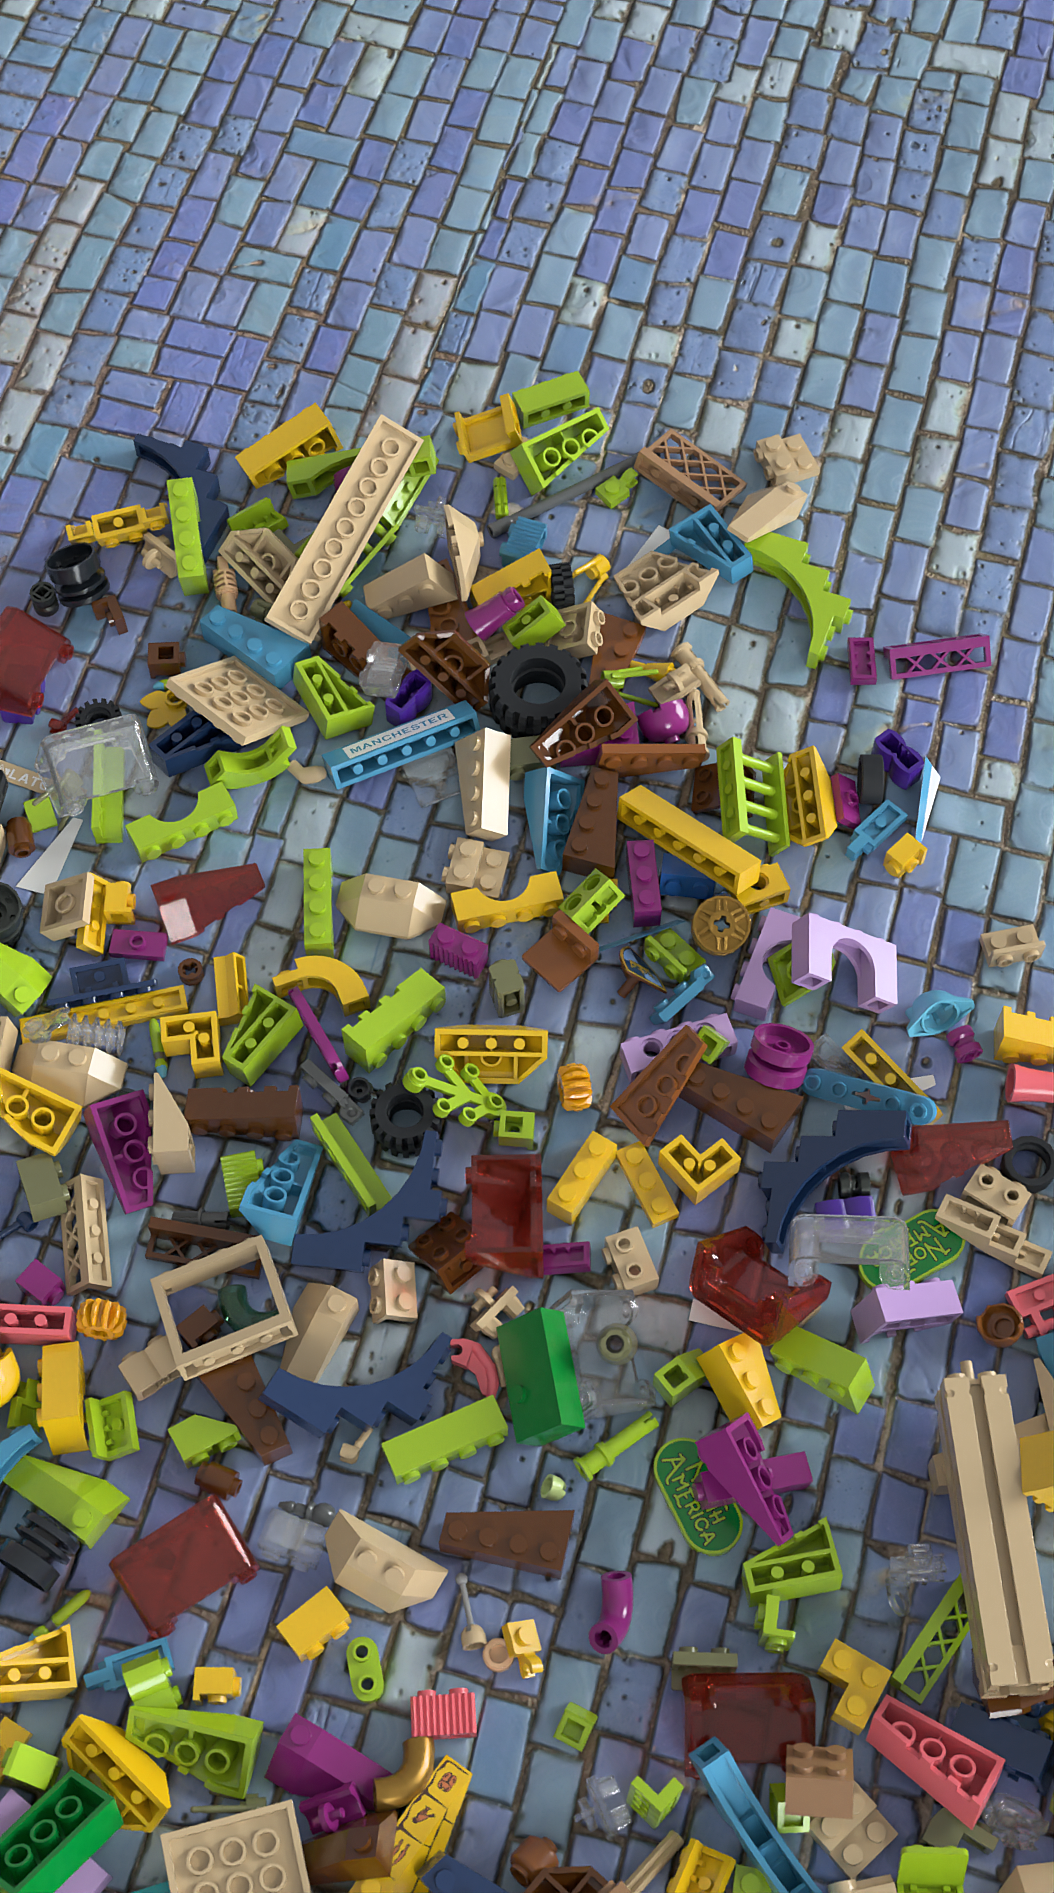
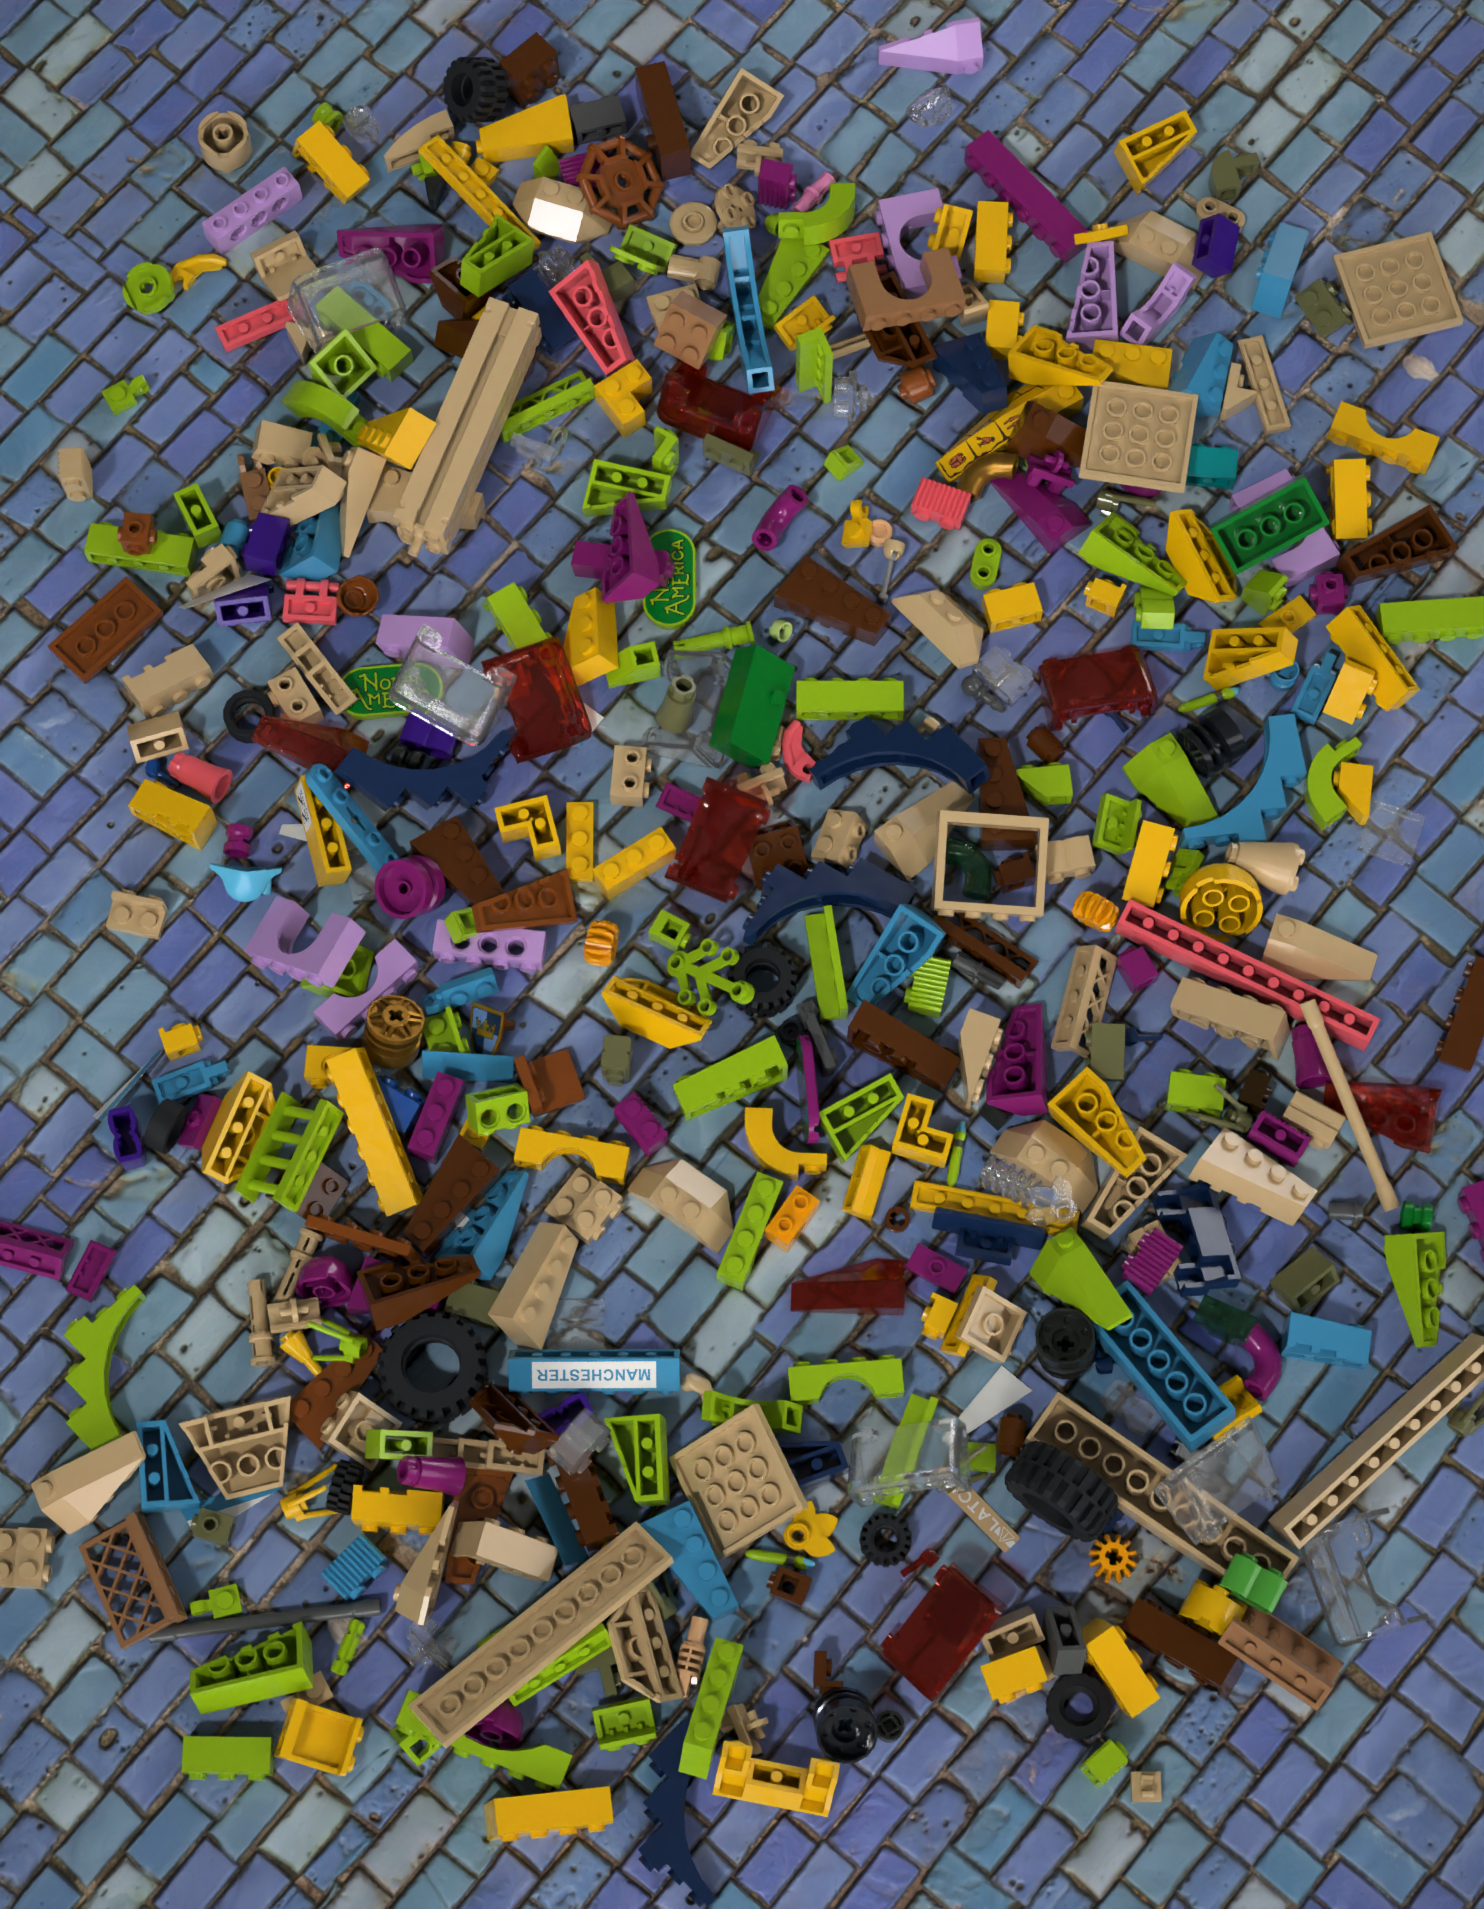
camera: 155 degrees left, 10 degrees up
none -> olive brick [190,1508,237,1548]
none -> light orange brick [765,1185,820,1253]

